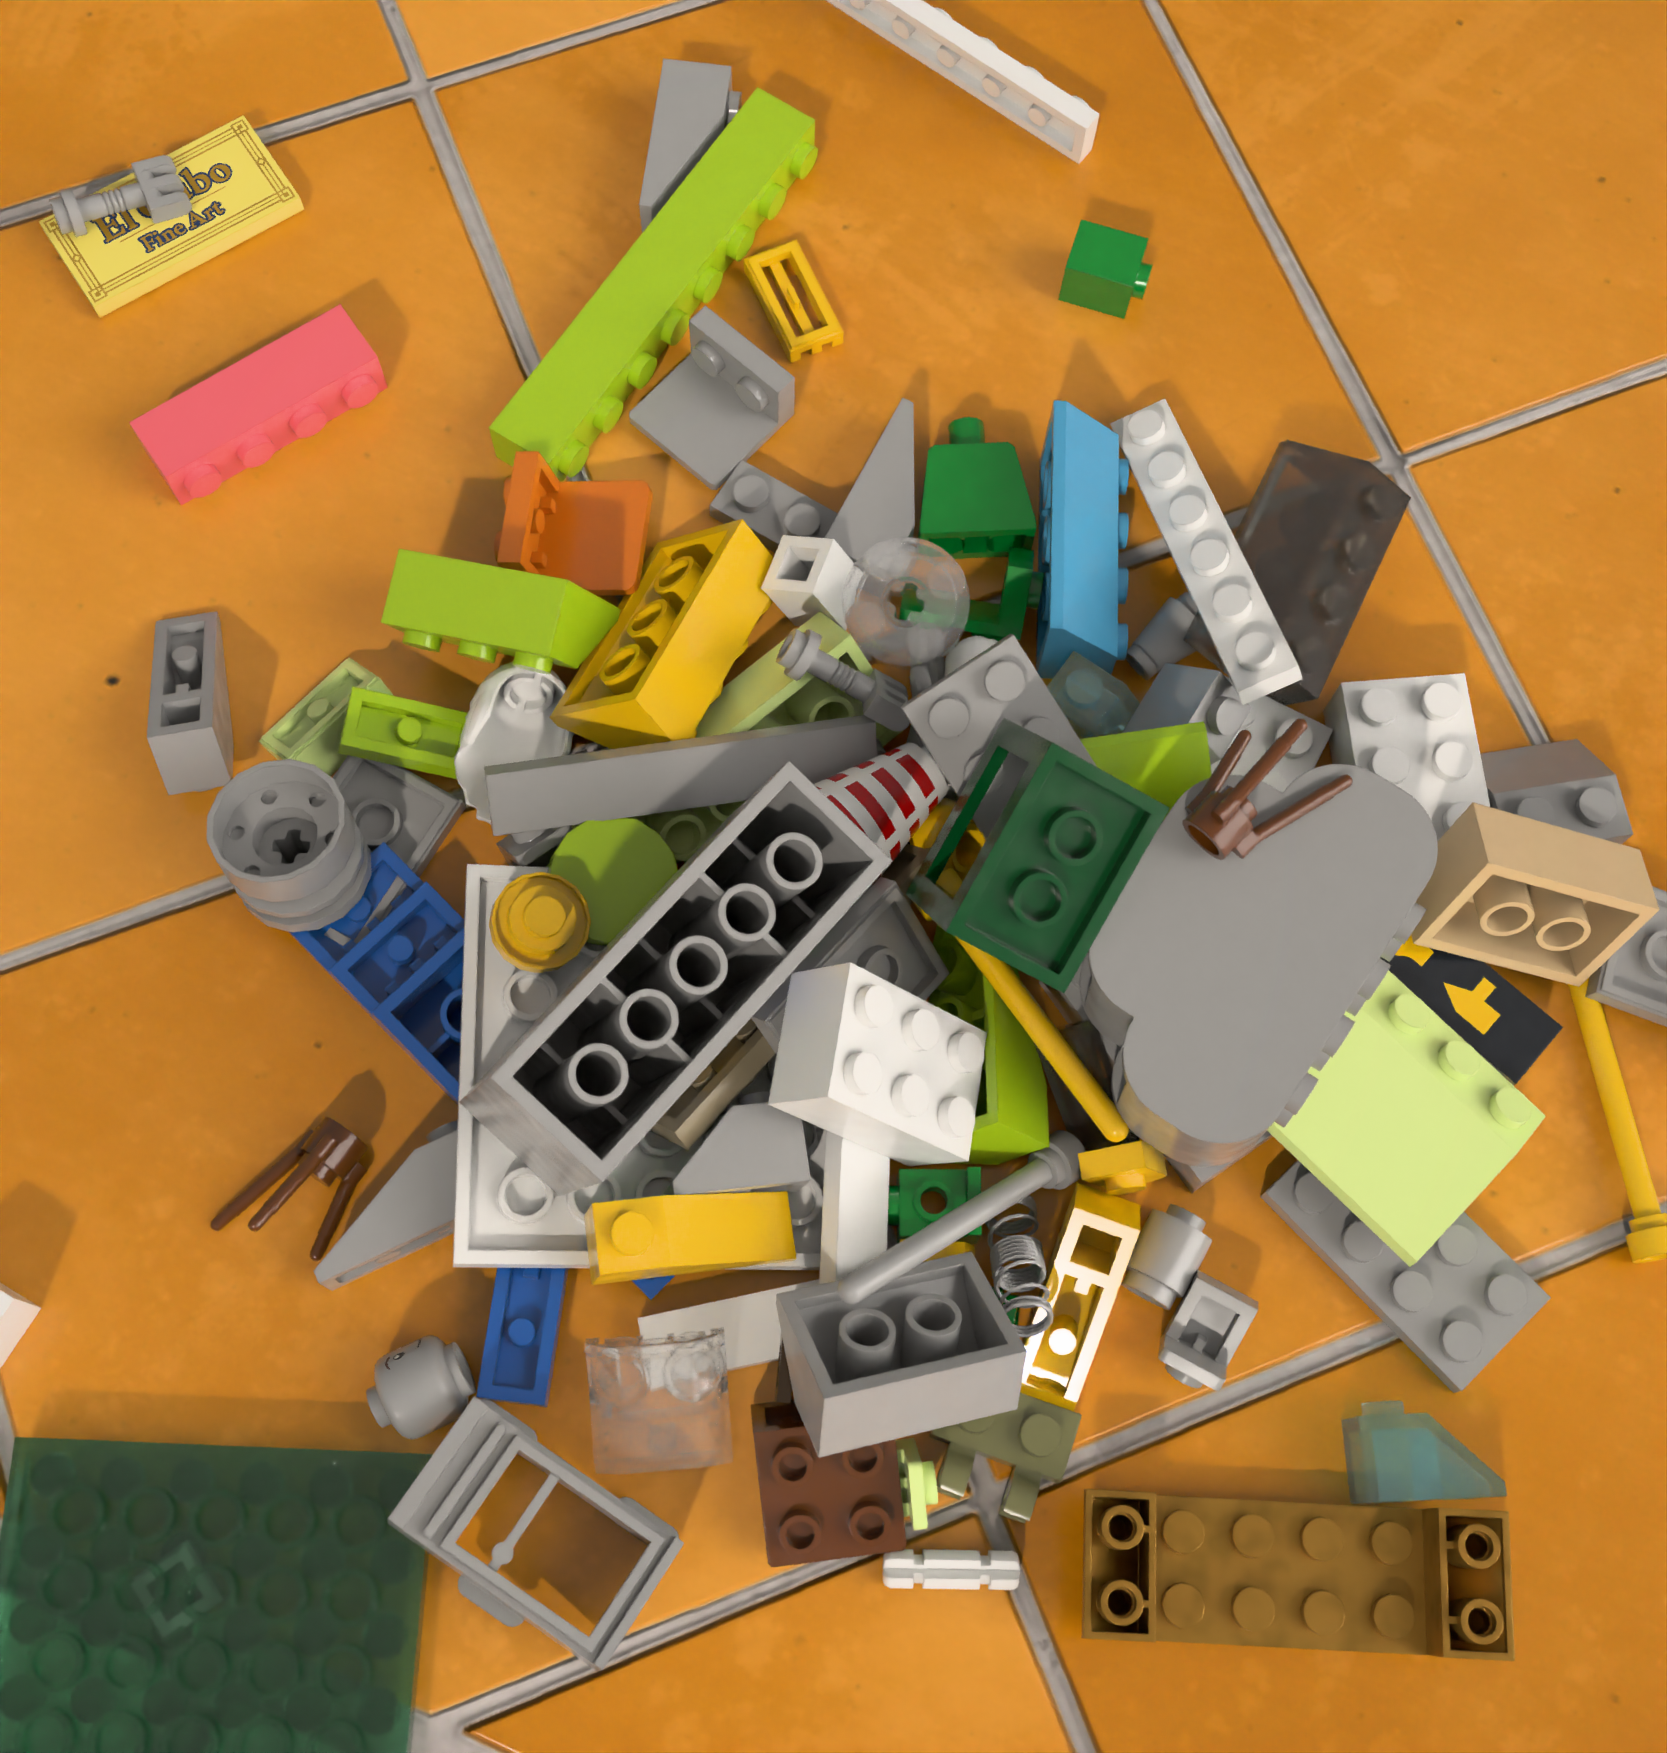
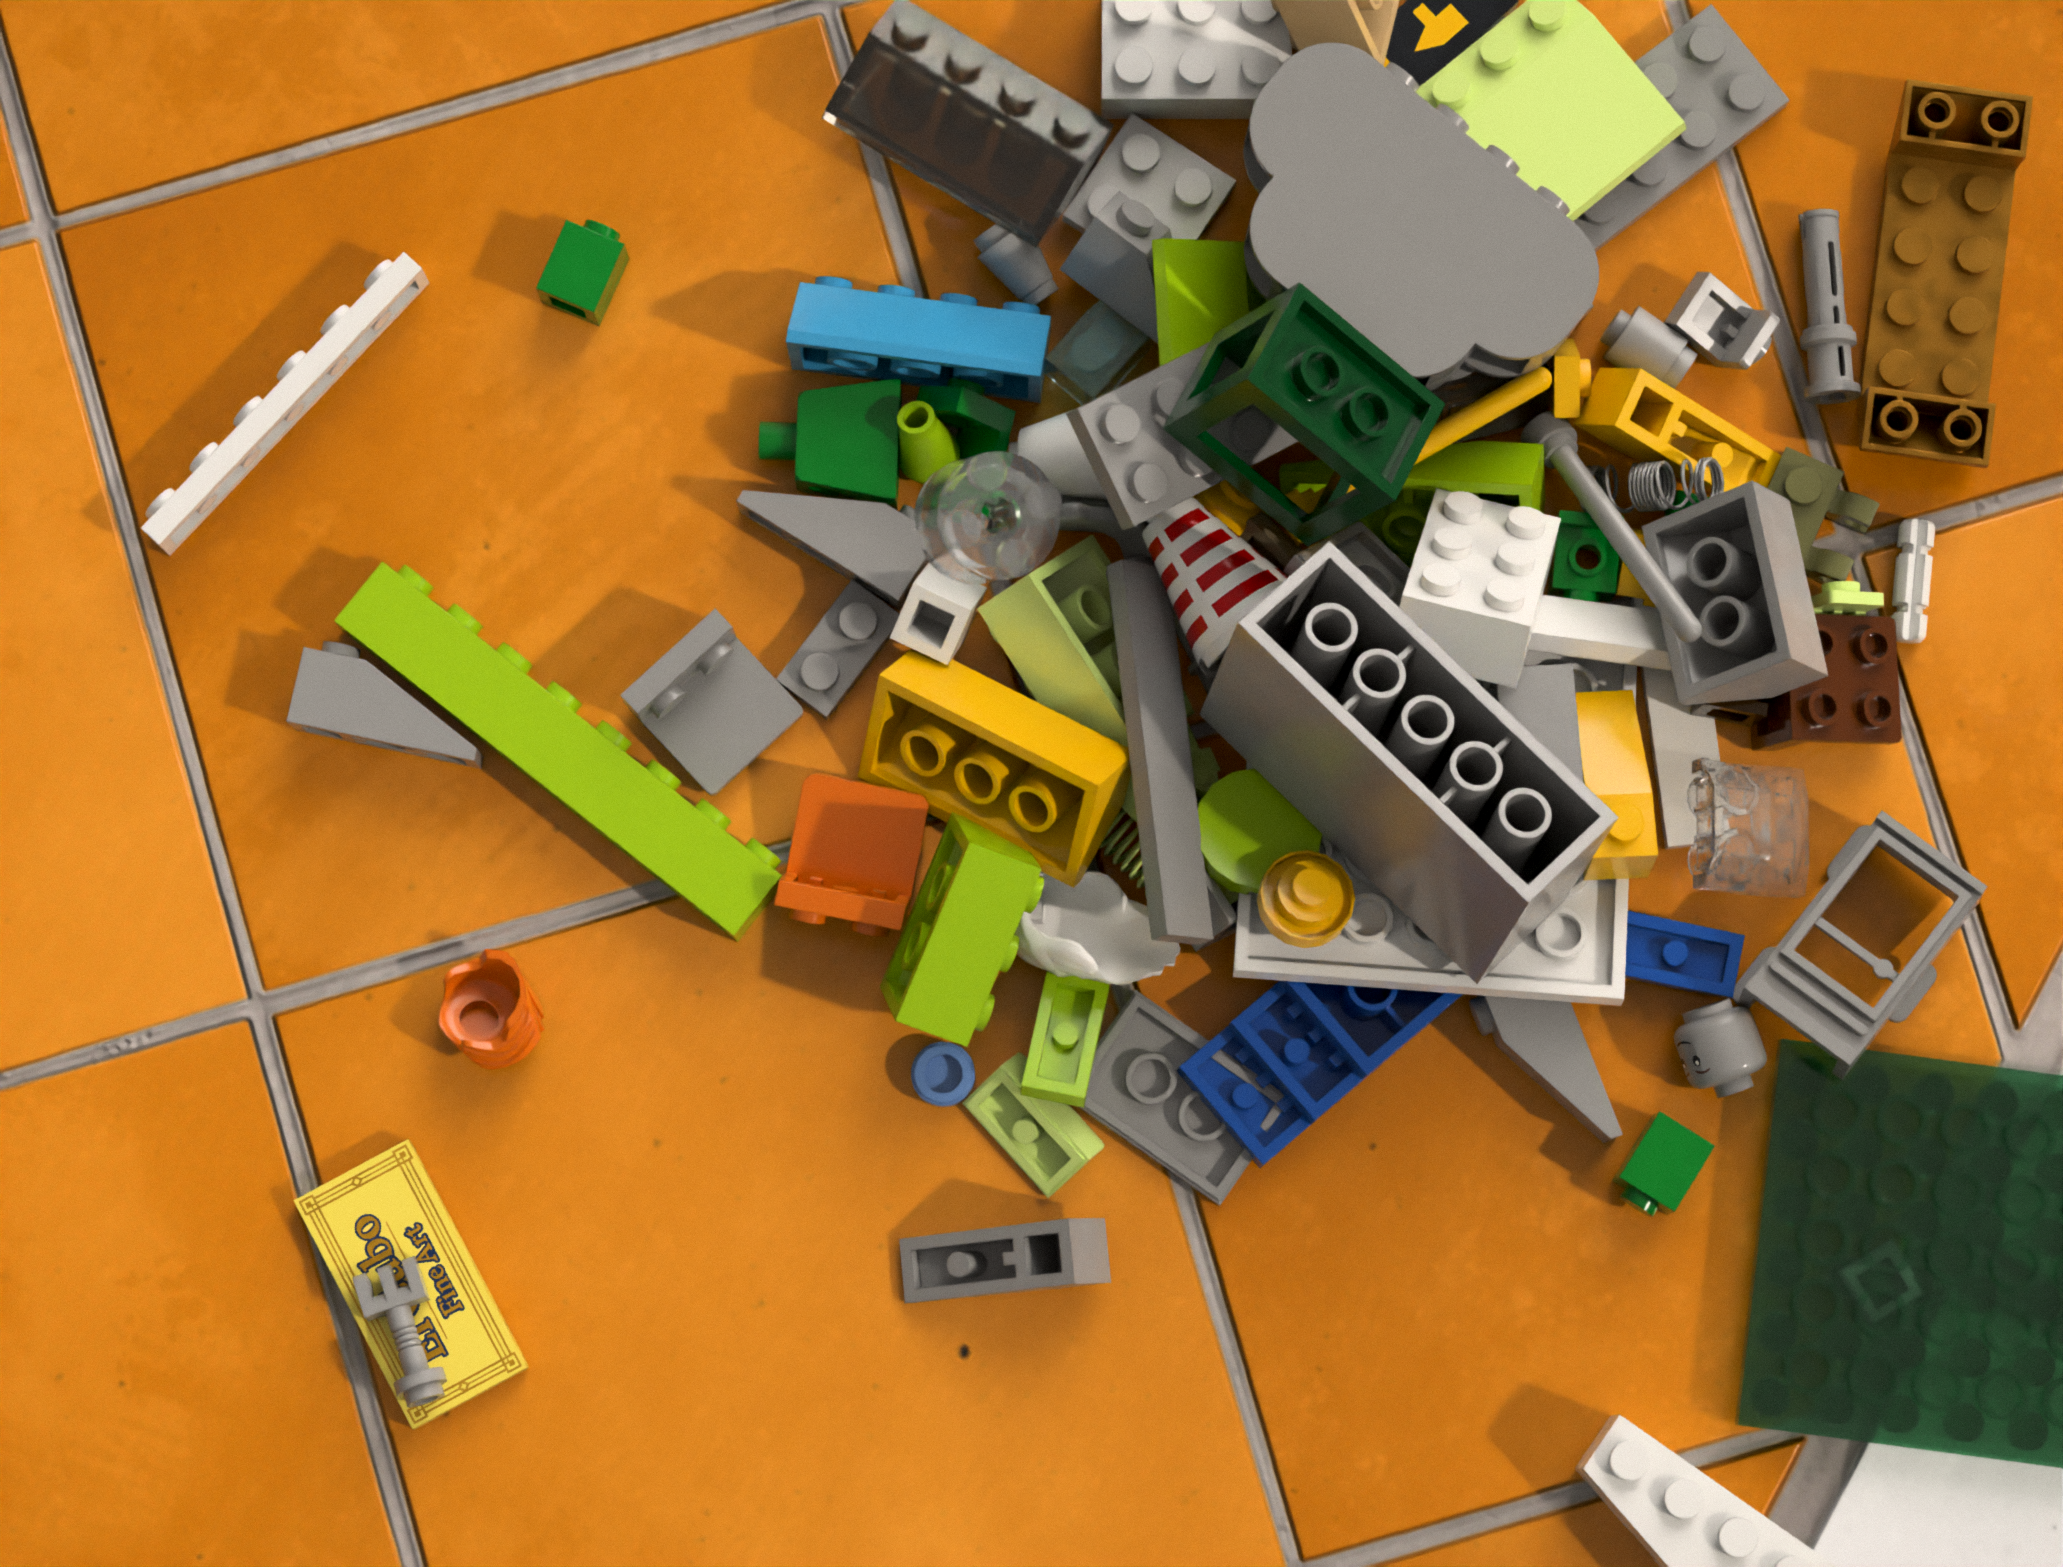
camera: 80 degrees left, 10 degrees up
coral brick [129,304,388,505] -> none
light grey wheel [206,759,371,932] -> none
reddish brown plant [210,1117,368,1261] -> none
yellow tile [744,239,844,363] -> none
light grey hinge [776,629,910,731] -> none
white plate [1110,398,1302,705] -> none
reddish brown plant [1182,718,1353,860] -> none
clear light blue slope [1341,1401,1507,1504] -> none
none -> orange hair [439,949,545,1070]
none -> lime cone [897,401,960,485]
none -> medium blue tile [911,1042,975,1107]
none -> green brick [1612,1111,1715,1217]
none -> light grey pin [1798,209,1861,404]

